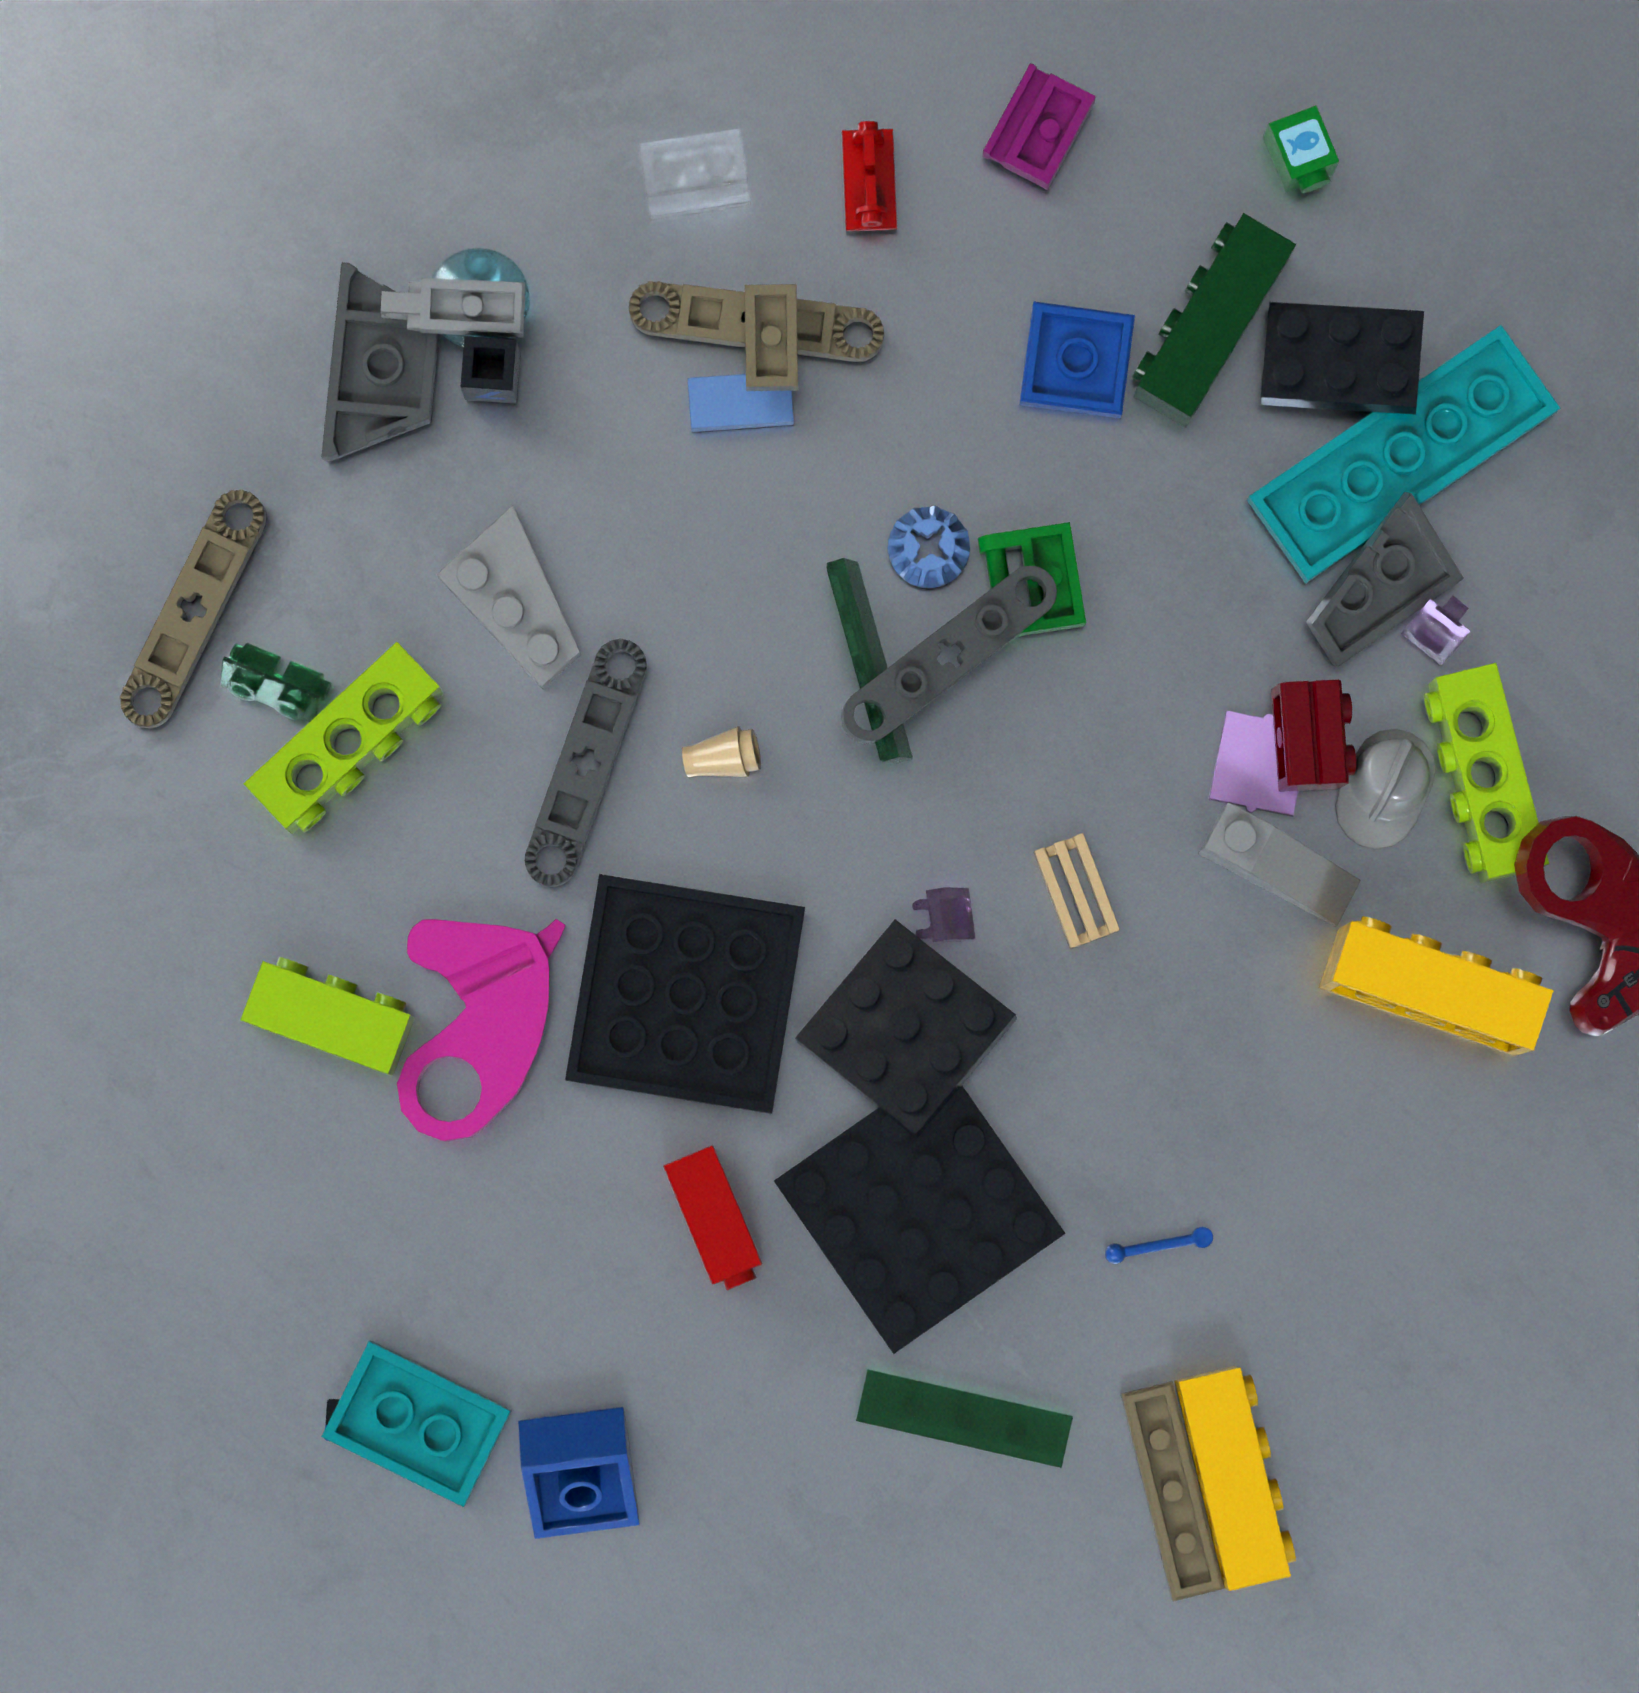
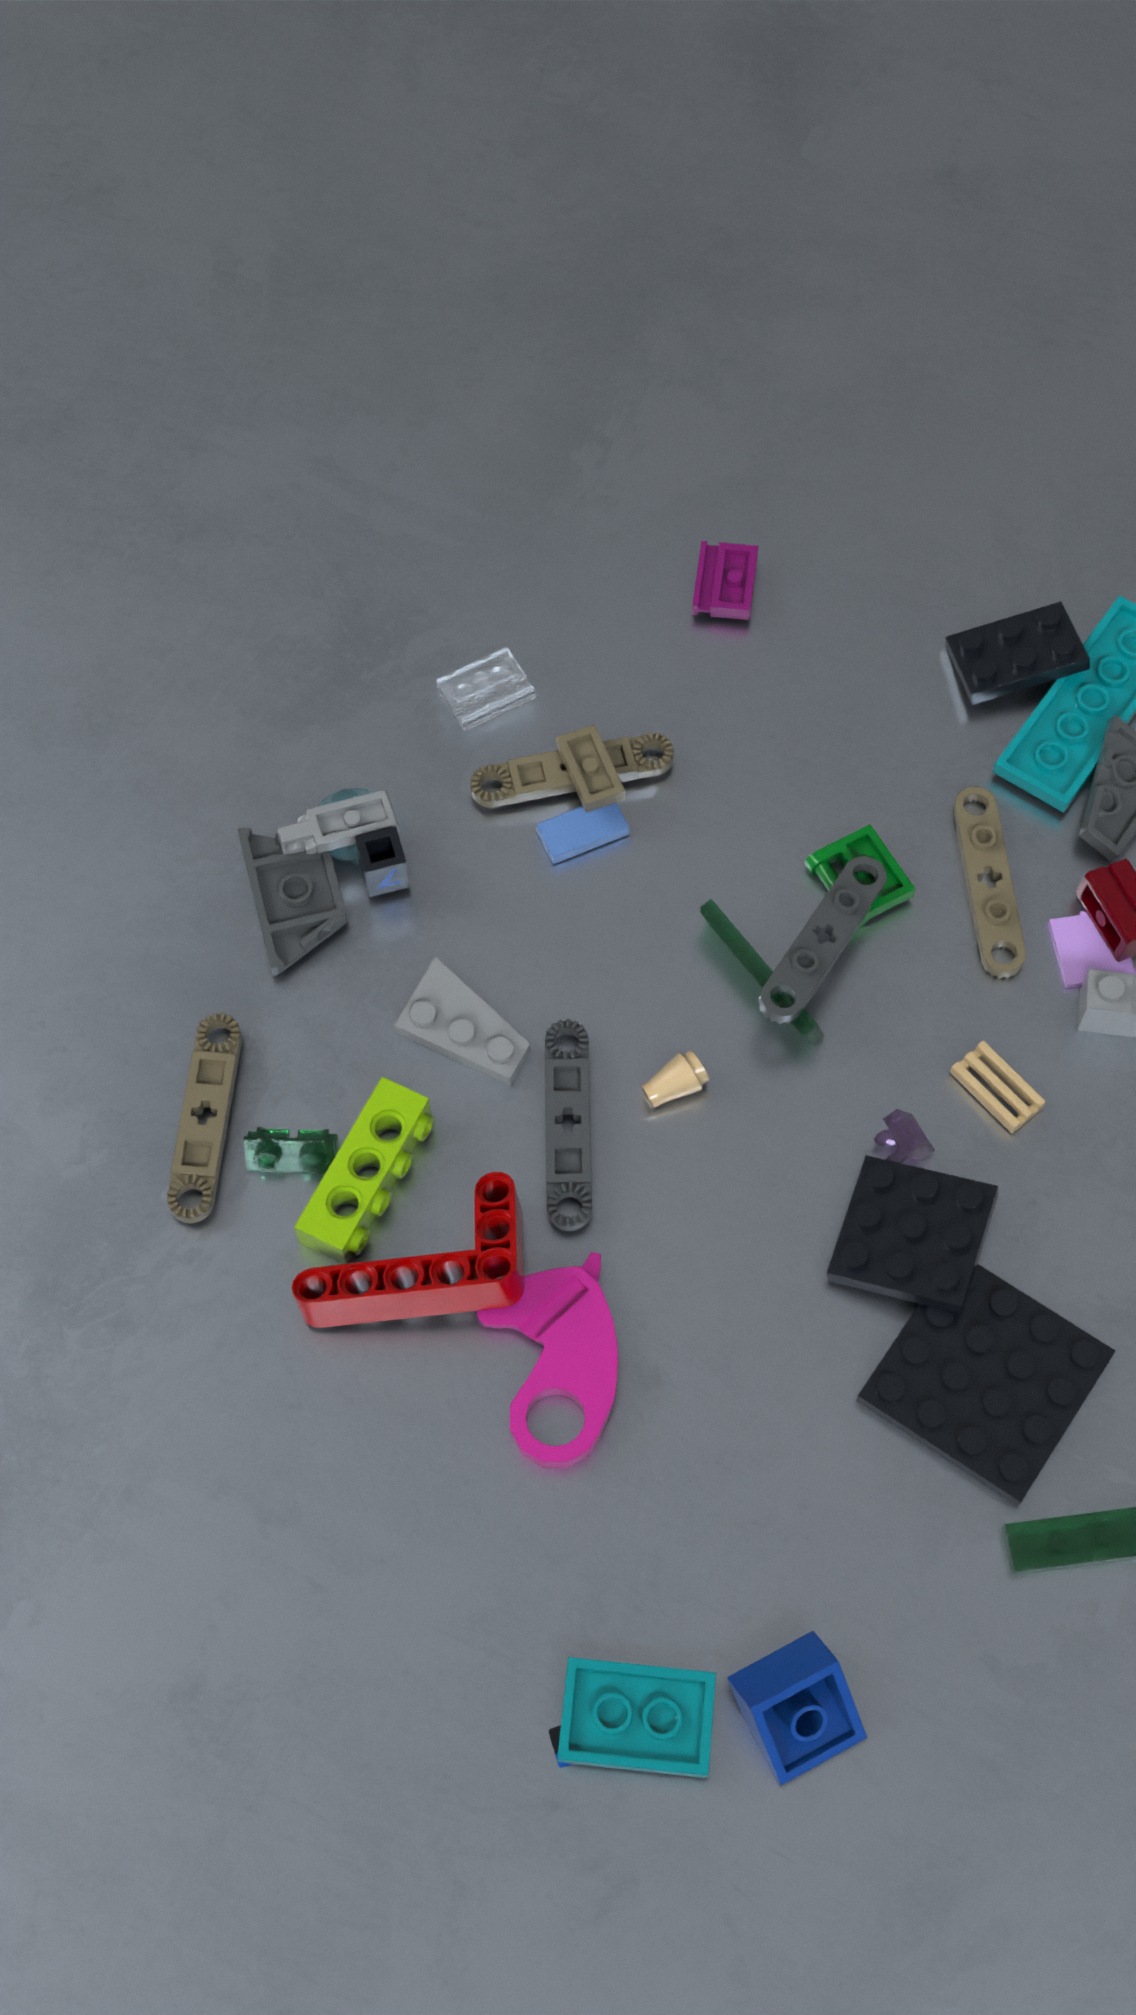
camera: 15 degrees left, 20 degrees down
lime brick [240,956,415,1076] -> none
black plate [565,874,805,1114] -> none
red window [663,1145,762,1290] -> none
red hinge [842,121,897,231] -> none
medium blue gear [888,505,970,588] -> none
blue tile [1019,301,1135,419] -> none
dark green brick [1132,213,1297,428] -> none
green brick [1263,105,1339,193] -> none
none -> red beam [291,1172,524,1328]
none -> dark tan piece [953,786,1026,979]

